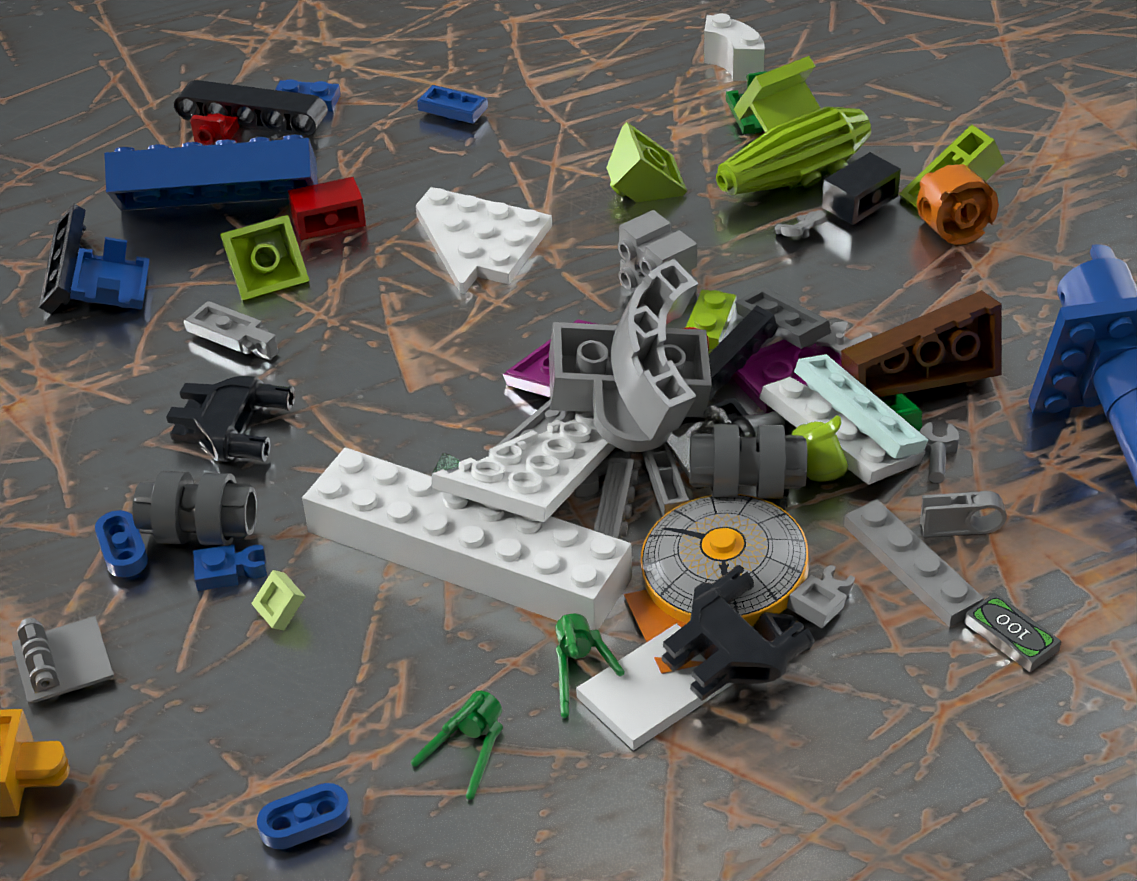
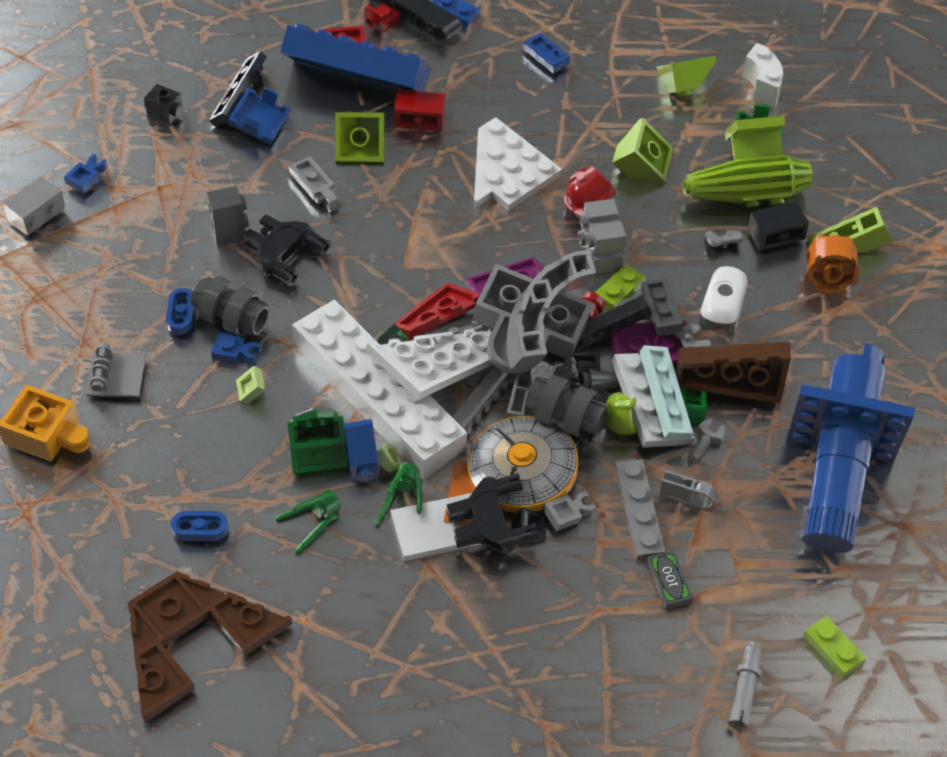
camera: 20 degrees right, 10 degrees up
none -> dark grey brick [206,186,249,244]
none -> green piece [287,407,348,474]
none -> blue slope [344,419,379,482]
none -> yellowish green tile [377,444,402,472]
none -> red wing [392,282,481,339]
none -> red helmet [564,165,617,219]
none -> lime slope [657,56,717,97]
none -> white piece [699,266,748,333]

